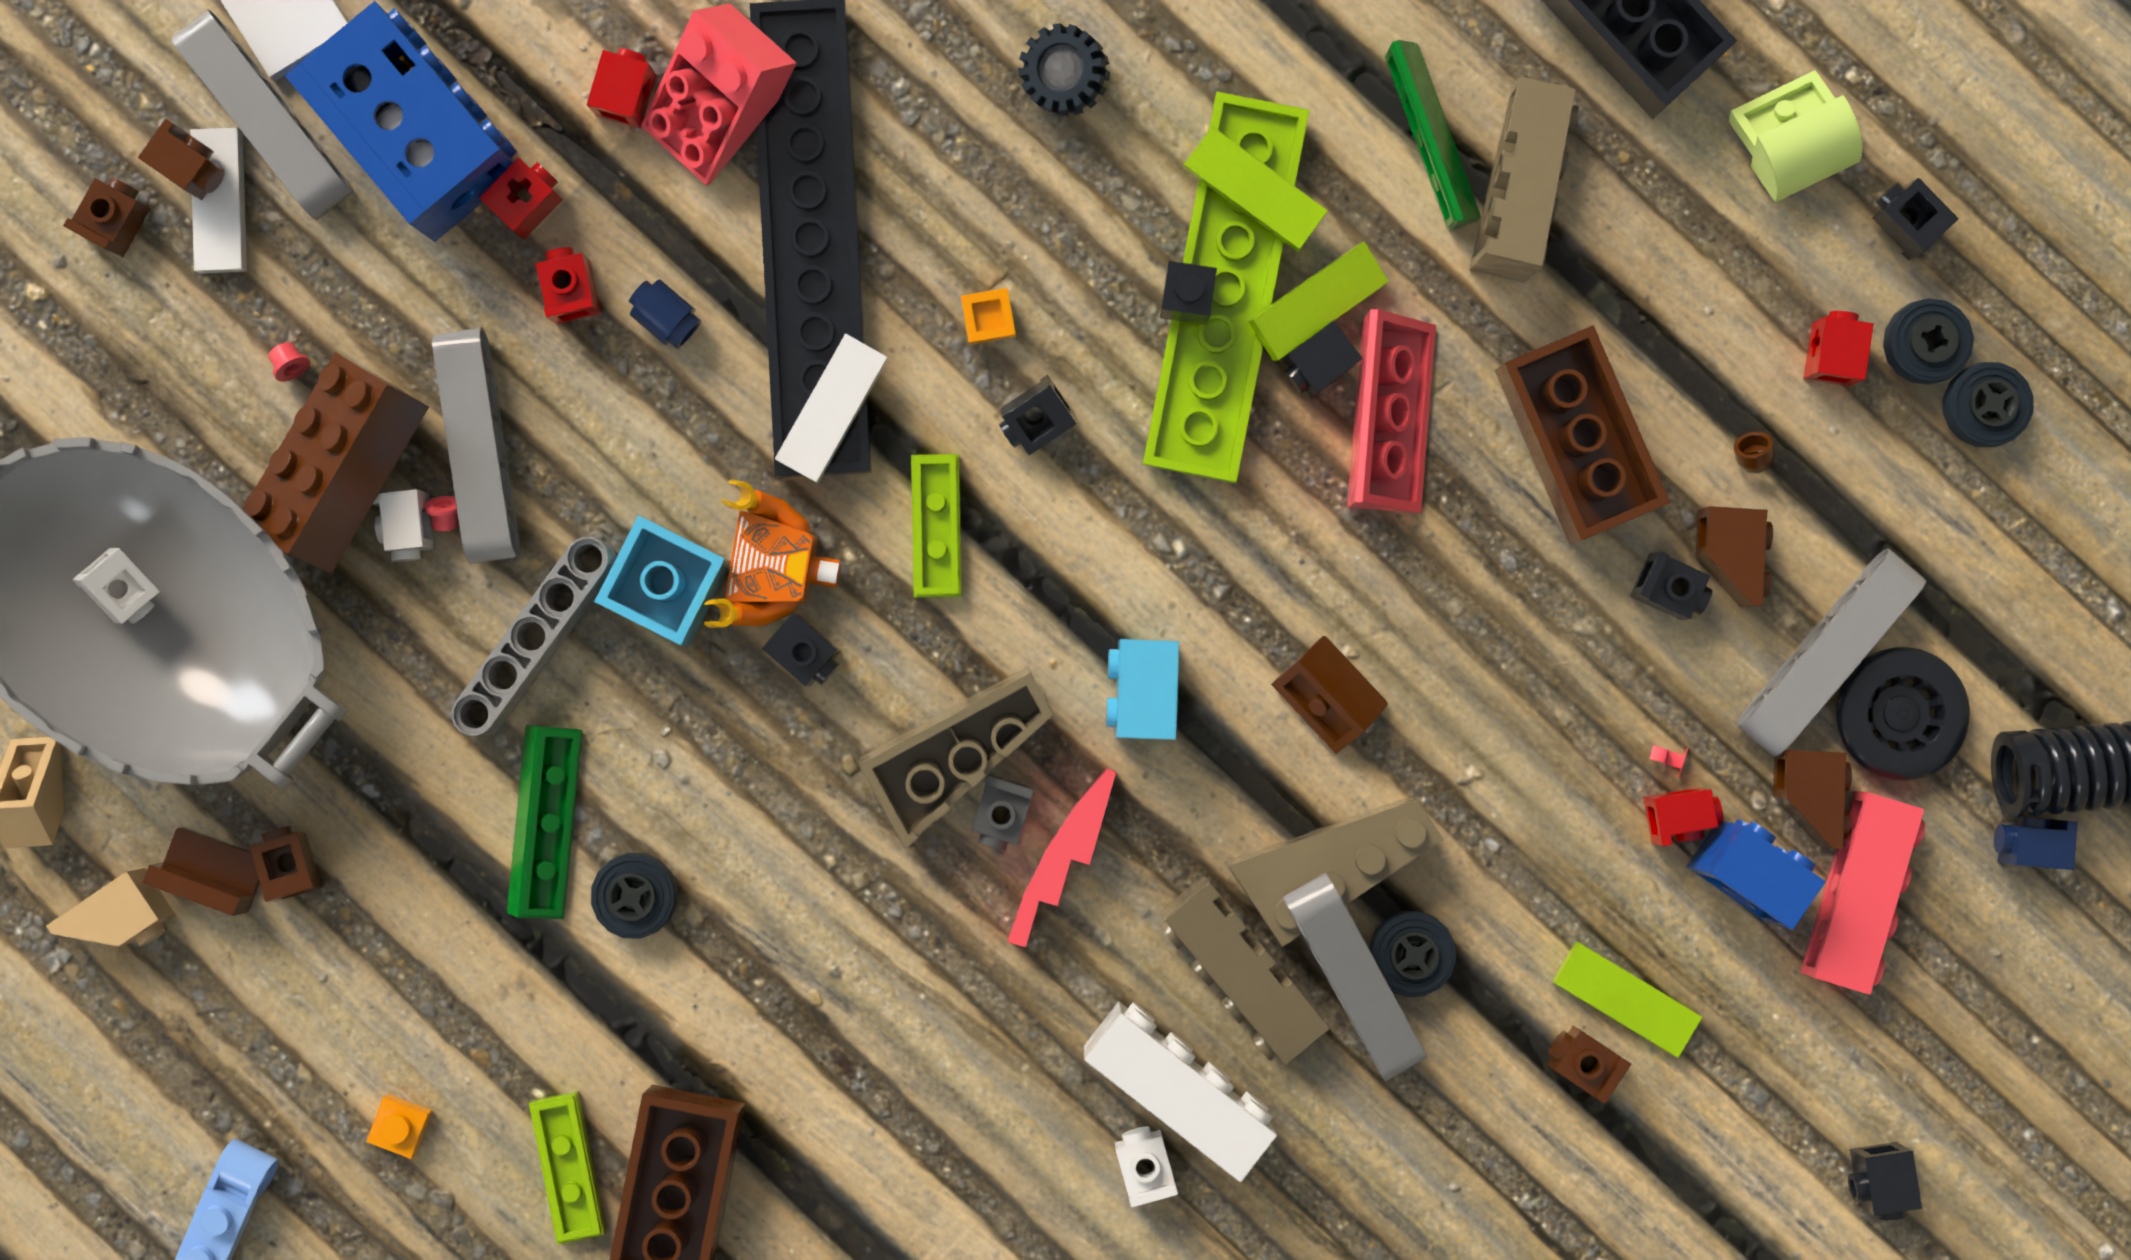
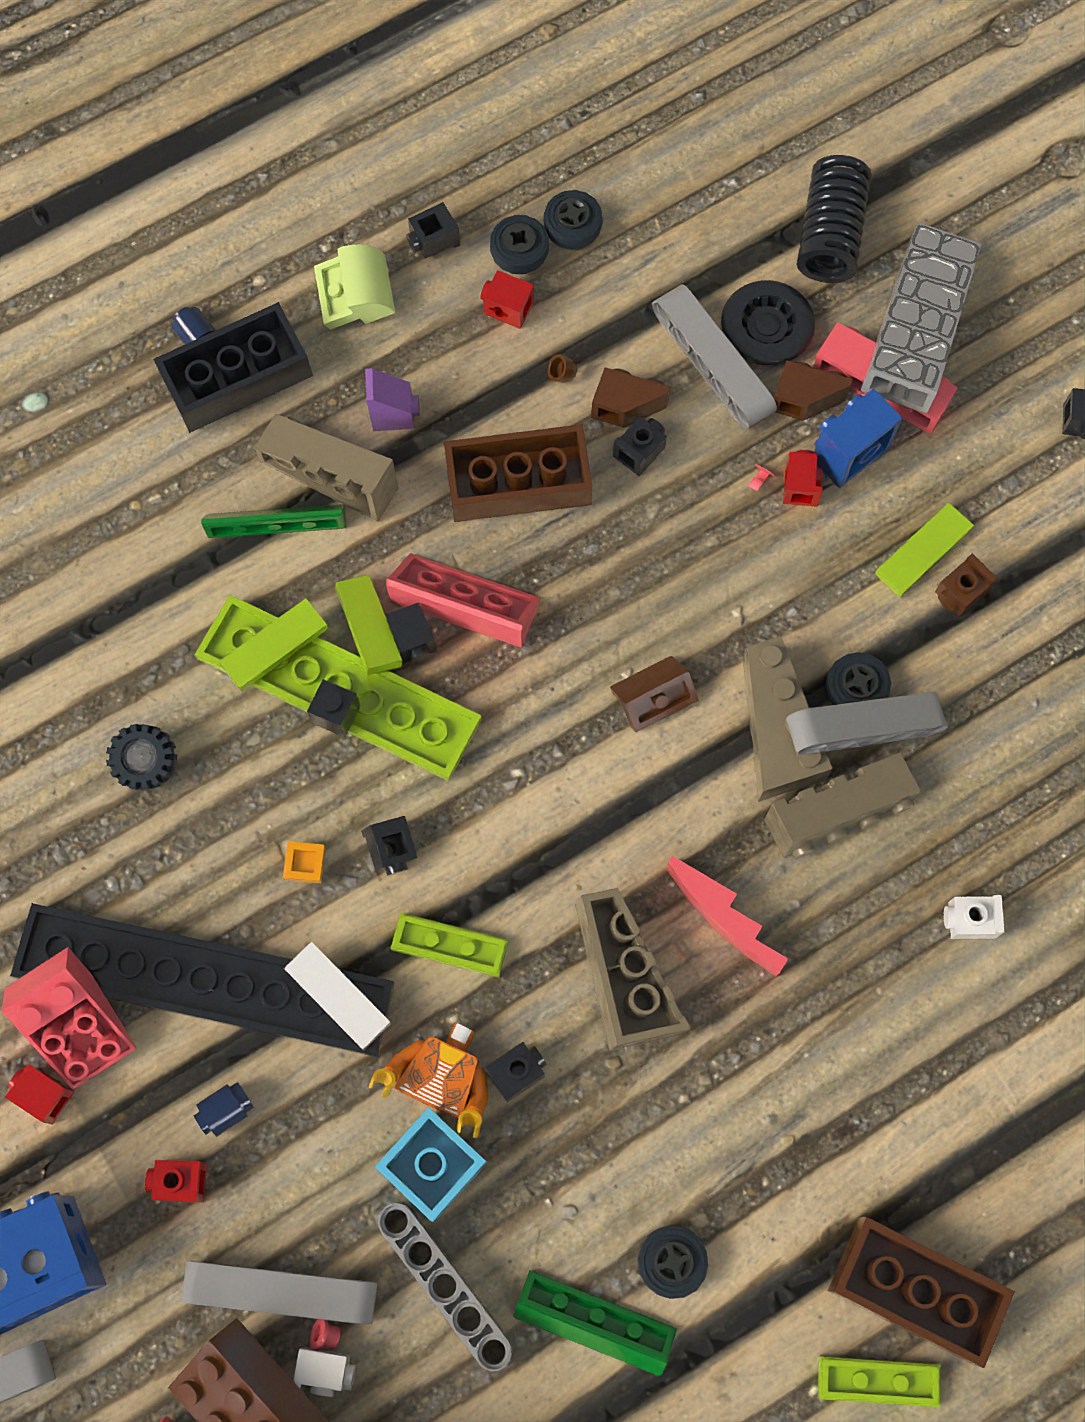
camera: 75 degrees left, 15 degrees down
red brick [479,157,563,240] -> none
dark grey brick [971,774,1035,851] -> none
white brick [1084,1001,1277,1182] -> none
medium azure brick [1106,639,1179,740] -> none
dark blue brick [1994,816,2078,870] -> none
none -> medium lavender slope [365,368,420,431]
none -> light grey brick [860,222,981,414]

